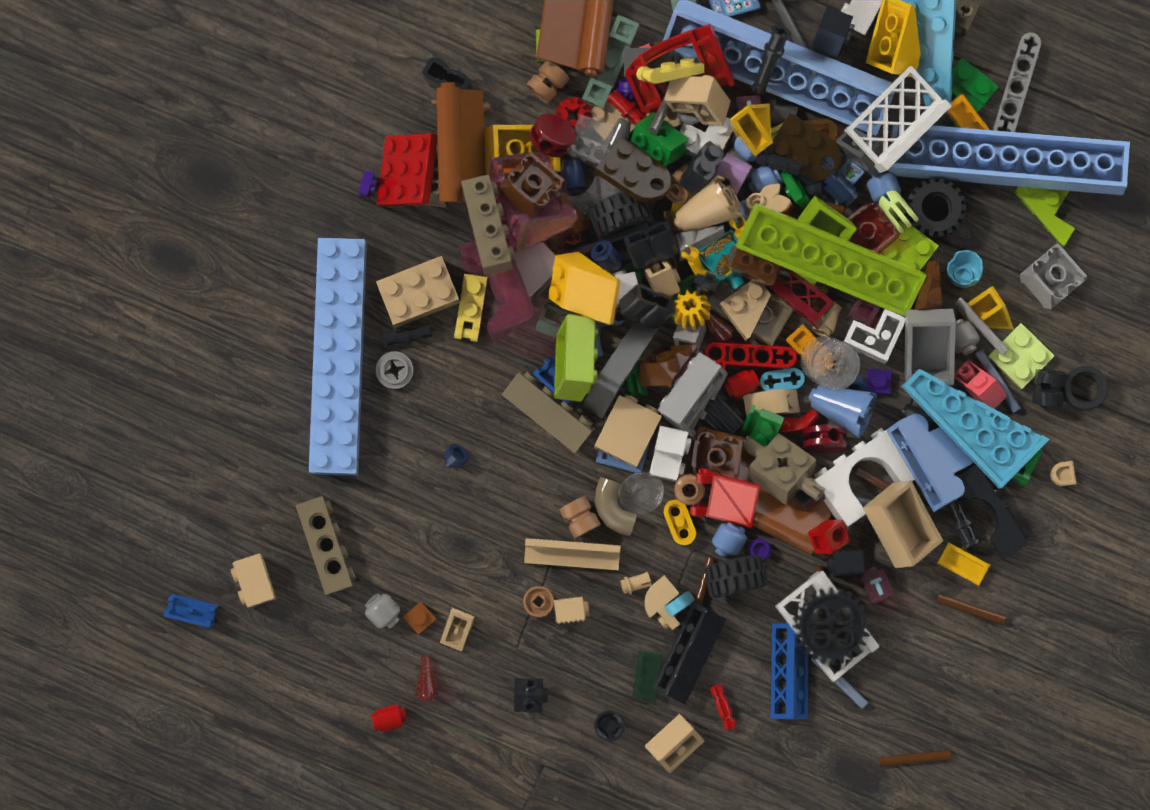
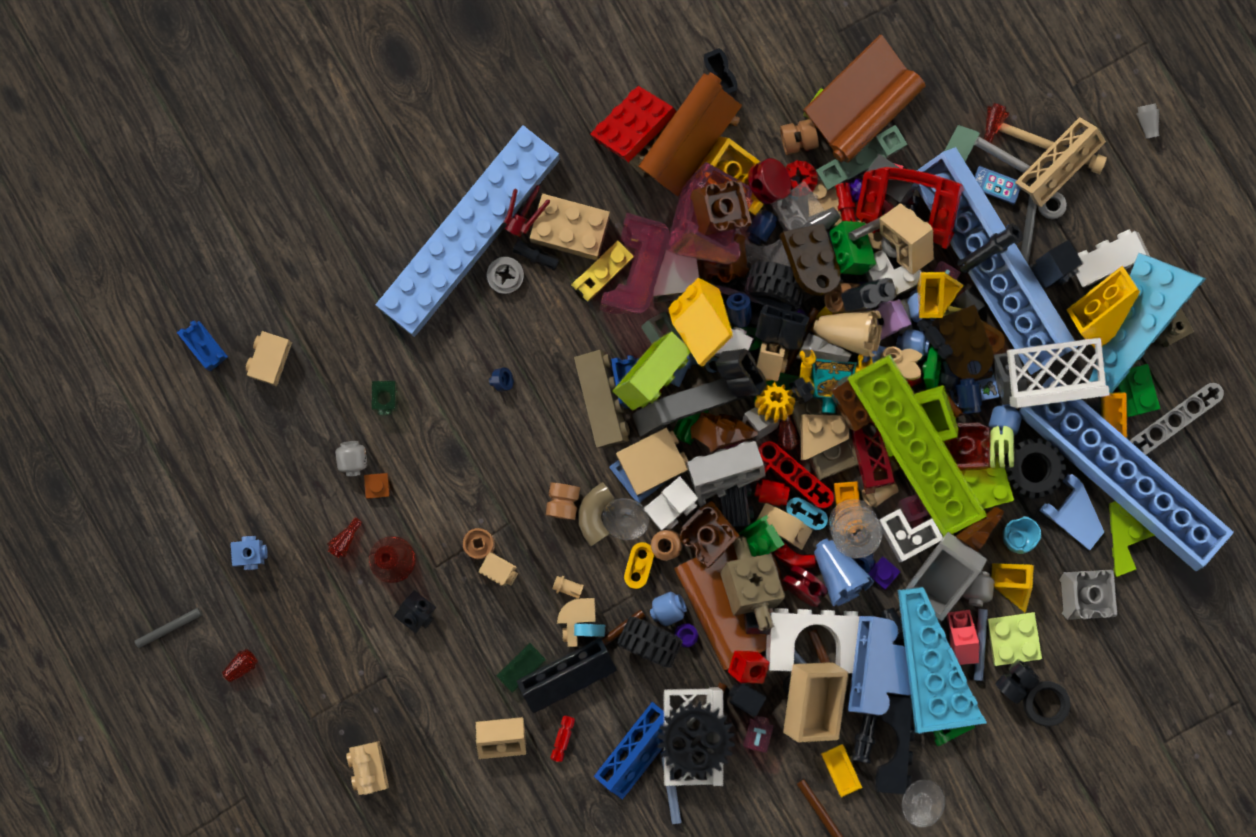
camera: 40 degrees right, 0 degrees up
dark tan brick [295,496,356,596] -> none
dark purple plate [358,170,378,199] -> none
red brick [371,704,407,733] -> none
tan slope [440,608,476,652] -> none
dark tan brick [461,174,515,276] -> none
tan fence [524,538,620,571] -> none
black wheel [594,710,625,742] -> none
light yellow plate [636,58,704,83] -> none
flag [690,468,761,528] -> none
light grey piece [954,298,1009,355] -> none
tan tile [1050,461,1077,486] -> none
none -> medium blue brick [231,536,268,570]
none -> clear red cone [369,536,415,583]
none -> clear green brick [372,381,398,416]
none -> dark red plant [504,185,550,237]
none -> clear dish [902,780,945,827]
none -> light blue flag [1039,474,1104,550]

